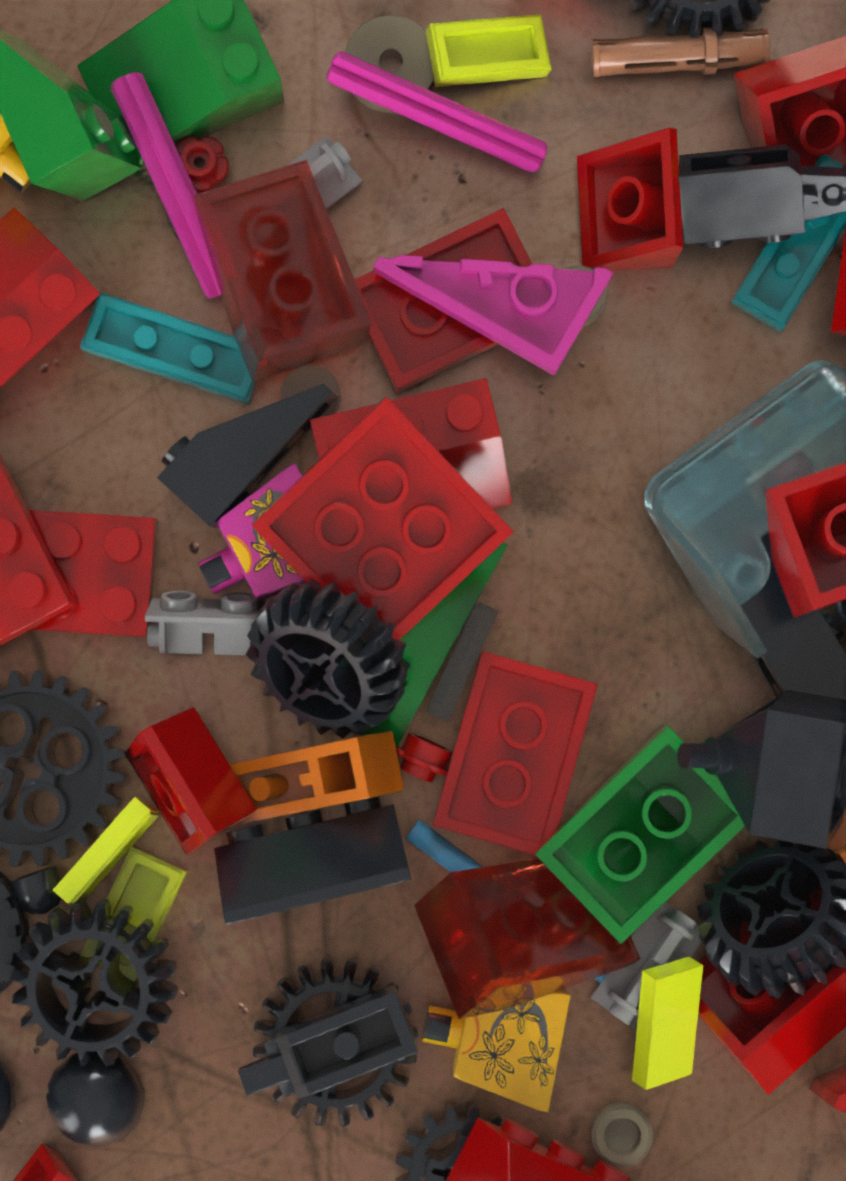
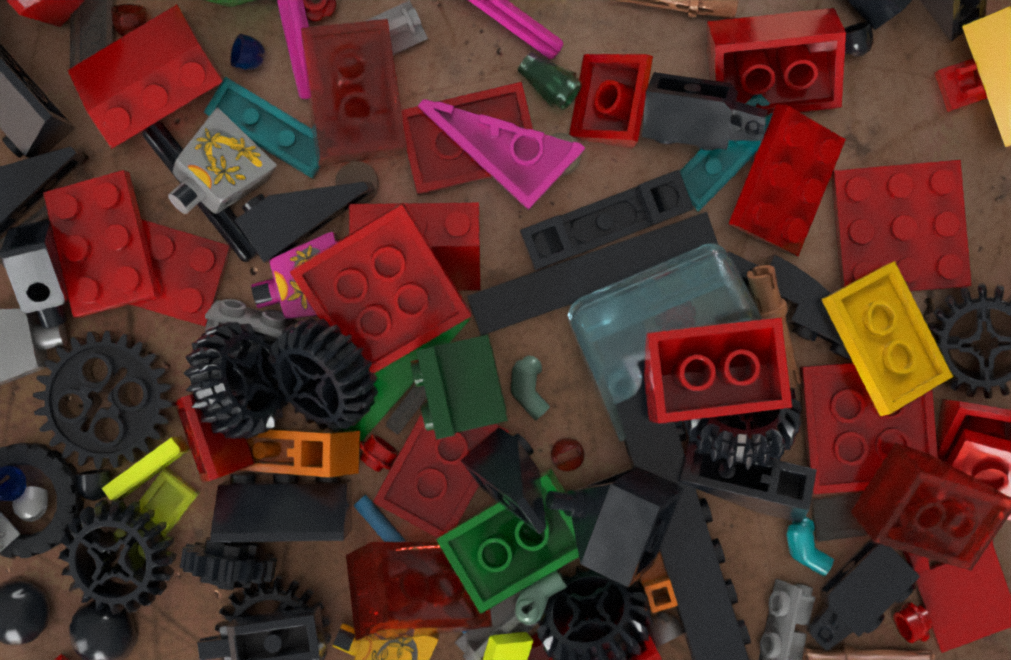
camera: 25 degrees right, 5 degrees up
none -> black axle [142,121,258,262]
none -> light grey torso [168,108,277,214]
none -> black gear [180,537,277,590]
none -> black gear [184,322,289,439]
none -> clear blue hinge [230,34,265,70]
none -> dark green bracket [411,334,508,440]
none -> black slope [460,427,546,534]
none -> black tile [467,212,721,336]
none -> sand green arm [510,355,550,421]
none -> sand green arm [515,569,567,625]
none -> clear green cone [518,52,583,110]
none -> black slope [519,169,694,270]
none -> clear red hinge [550,437,585,472]

